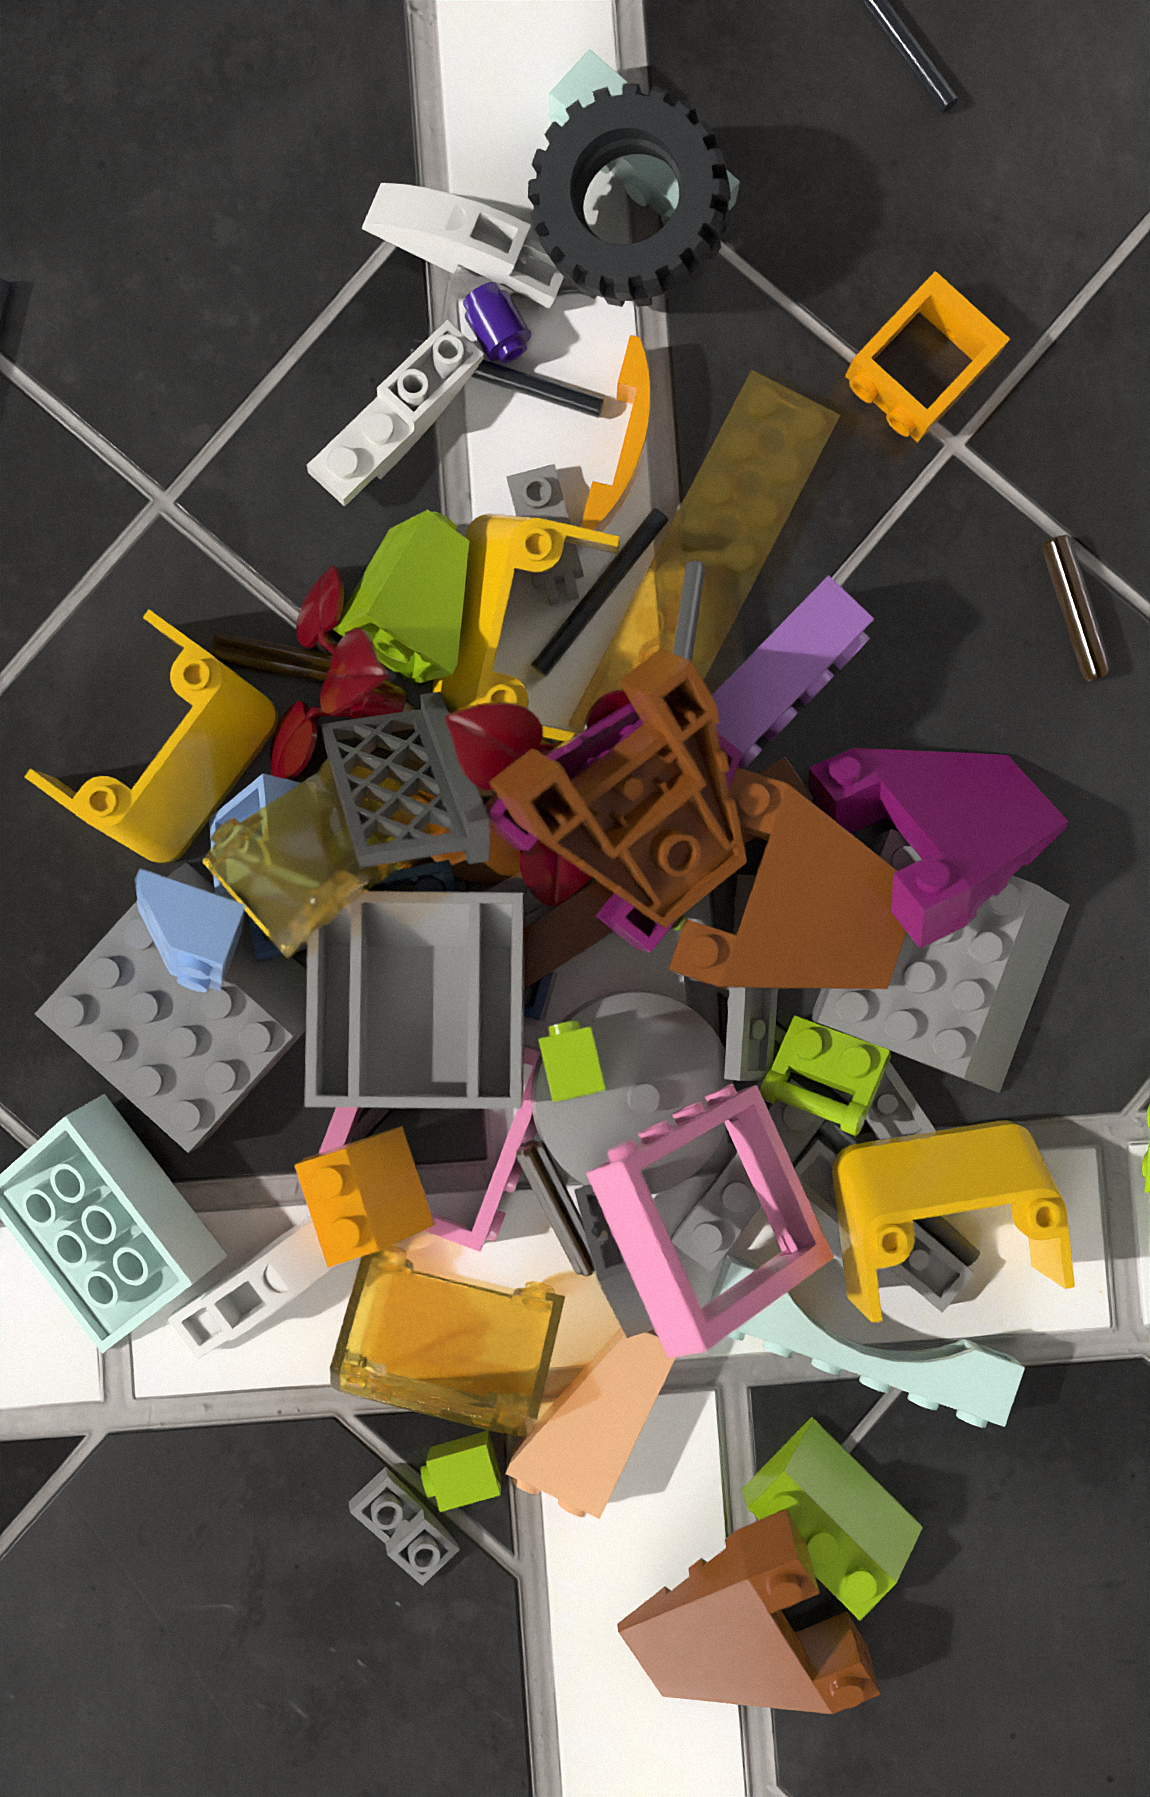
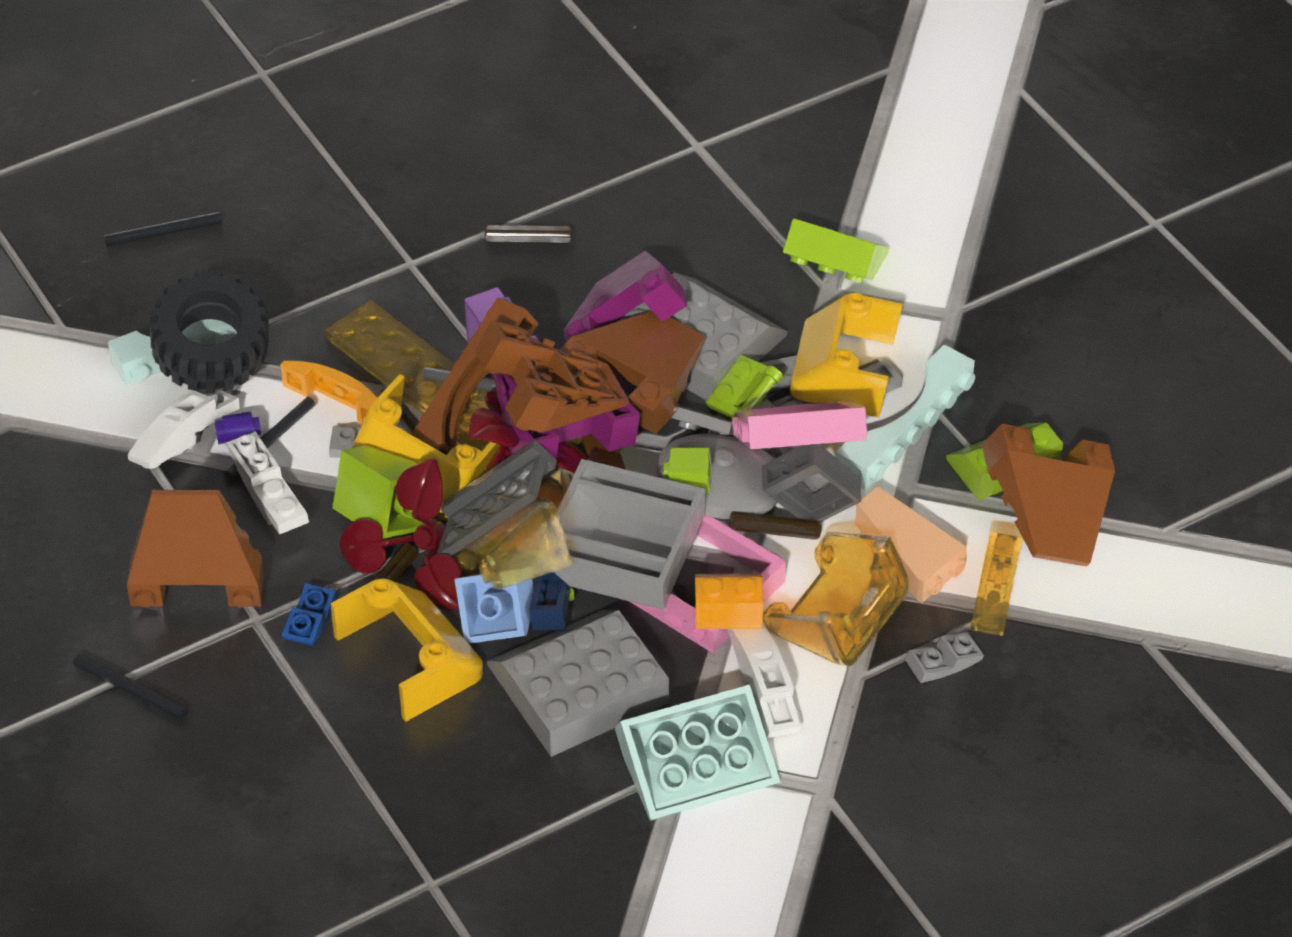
camera: 70 degrees left, 40 degrees down
light blue slope [136,869,246,992] -> none
lime brick [421,1430,502,1512] -> none
light orange window [845,271,1010,442] -> none
none -> dark orange wedge [127,490,265,607]
none -> blue slope [281,583,338,646]
none -> dark orange arch [411,297,539,455]
none -> clear yellow slope [970,532,1023,636]

